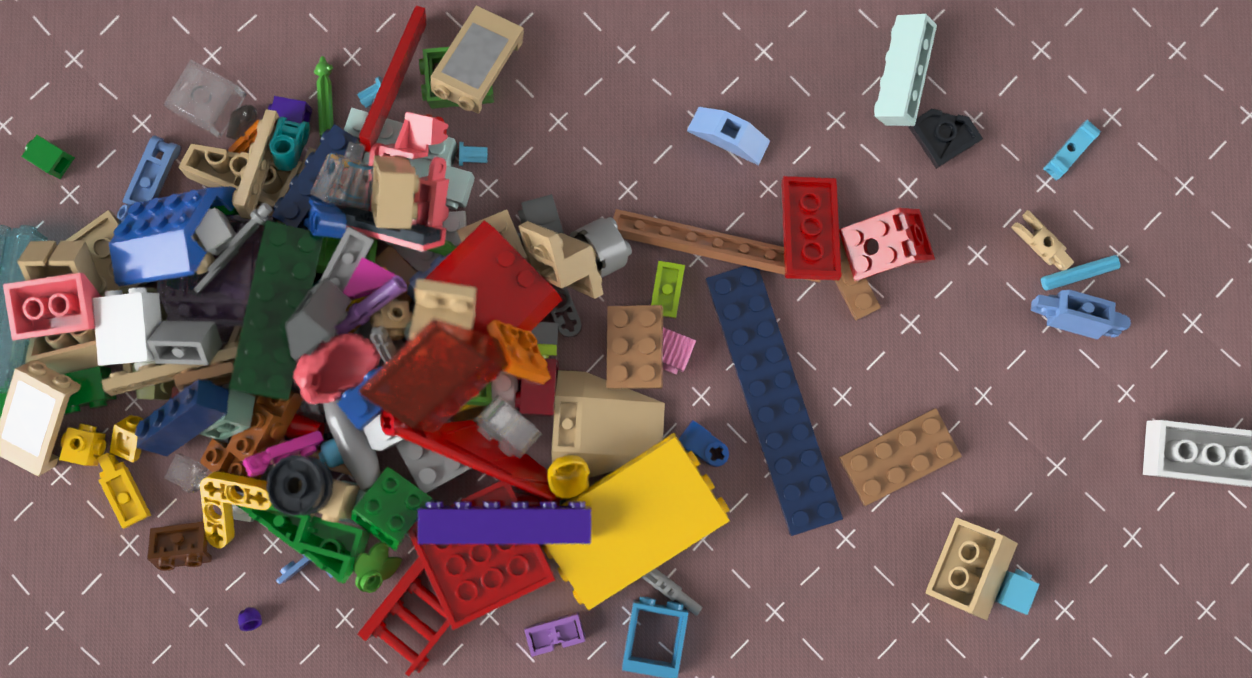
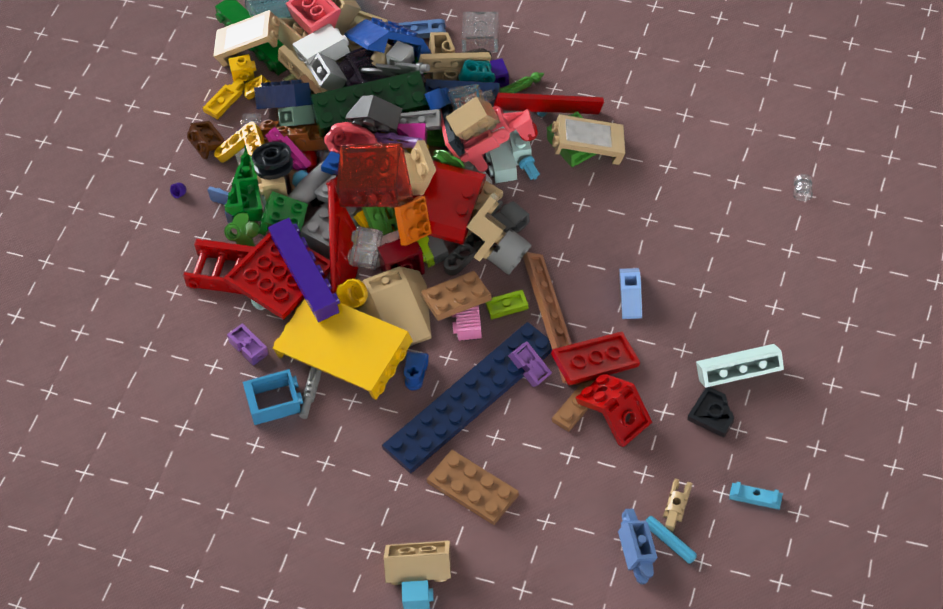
camera: 70 degrees right, 30 degrees down
none -> bright green plate [432,150,465,168]
none -> medium lavender piece [508,341,552,387]

